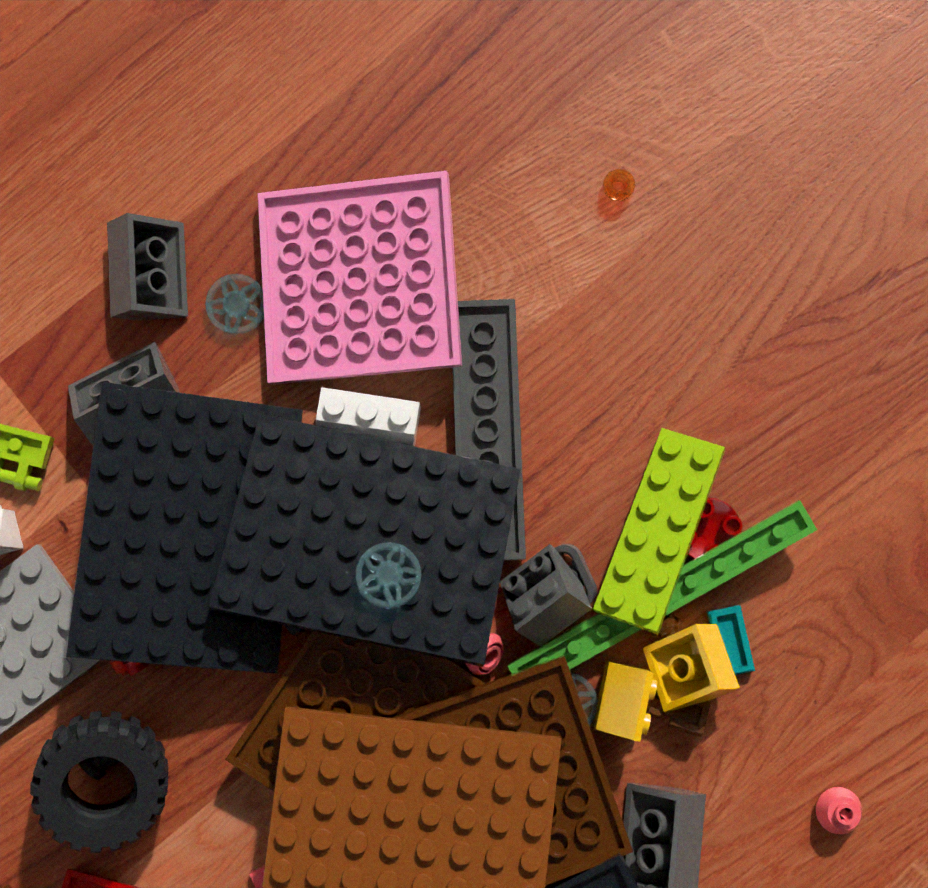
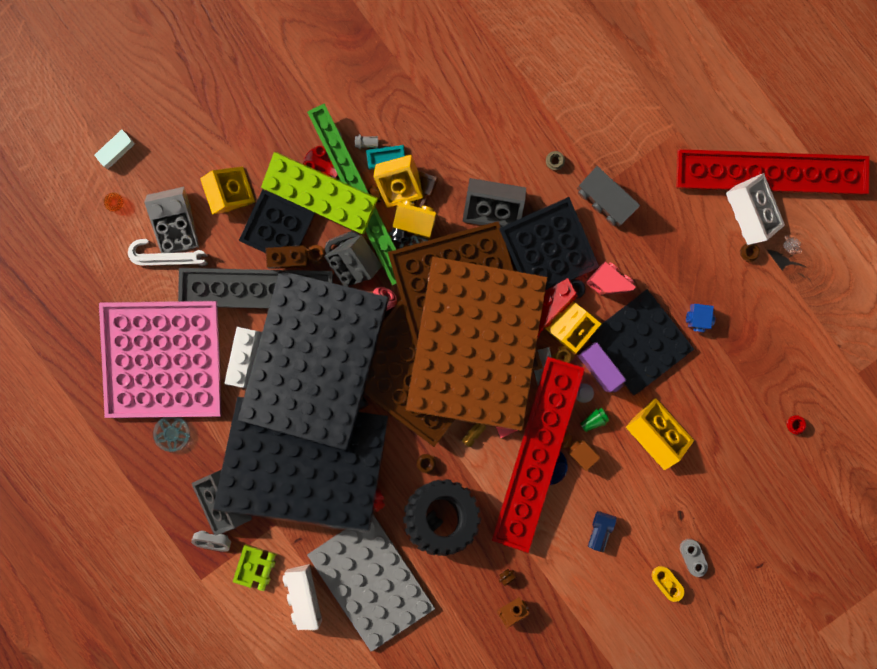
camera: 90 degrees left, 5 degrees up
dark grey slope [107,213,188,321] -> none
clear light blue wheel [356,543,421,608] -> none
coral cone [816,787,862,834] -> none
none -> light aqua slope [94,130,136,169]
none -> white piece [128,239,208,266]
none -> light grey slope [144,187,199,253]
none -> light grey plate [191,531,231,552]
none -> yellow slope [200,166,255,214]
none -> black plate [239,189,316,253]
none -> reddish brown brick [266,246,308,269]
none -> dark orange plate [307,245,326,264]
none -> light grey pin [355,134,378,149]
none -> black plate [389,228,408,243]
none -> reddish brown plate [417,454,436,473]
none -> pearl gold axle [462,423,486,447]

